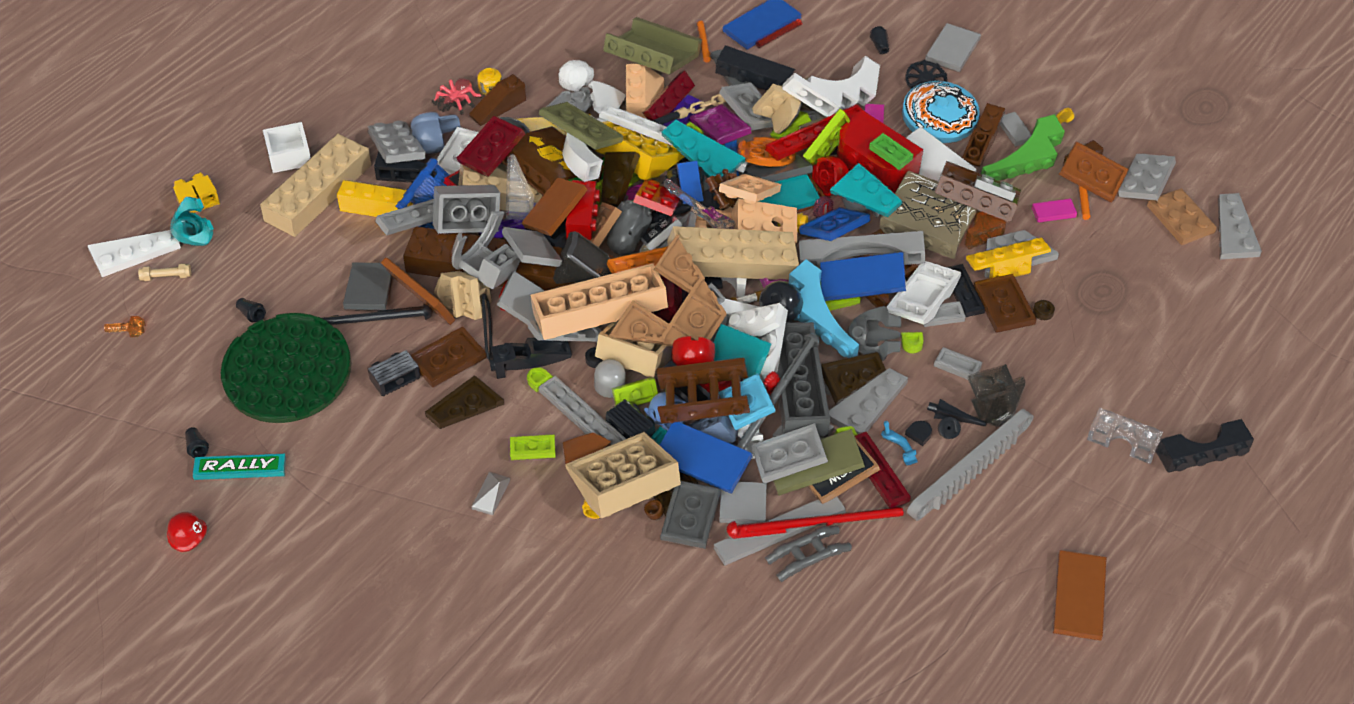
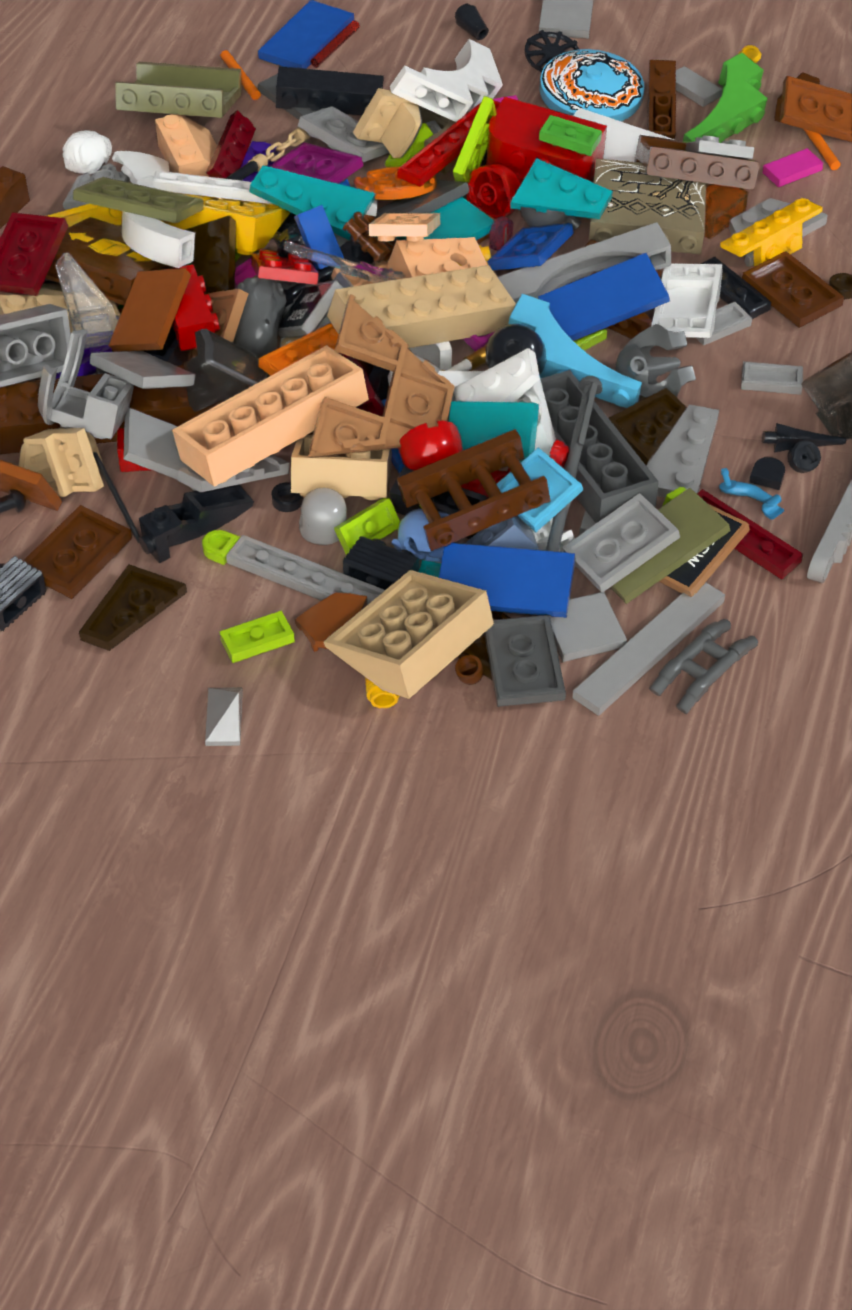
camera: 20 degrees left, 0 degrees up
red bar [726,507,904,539] -> none
lime tile [901,332,924,353] -> none

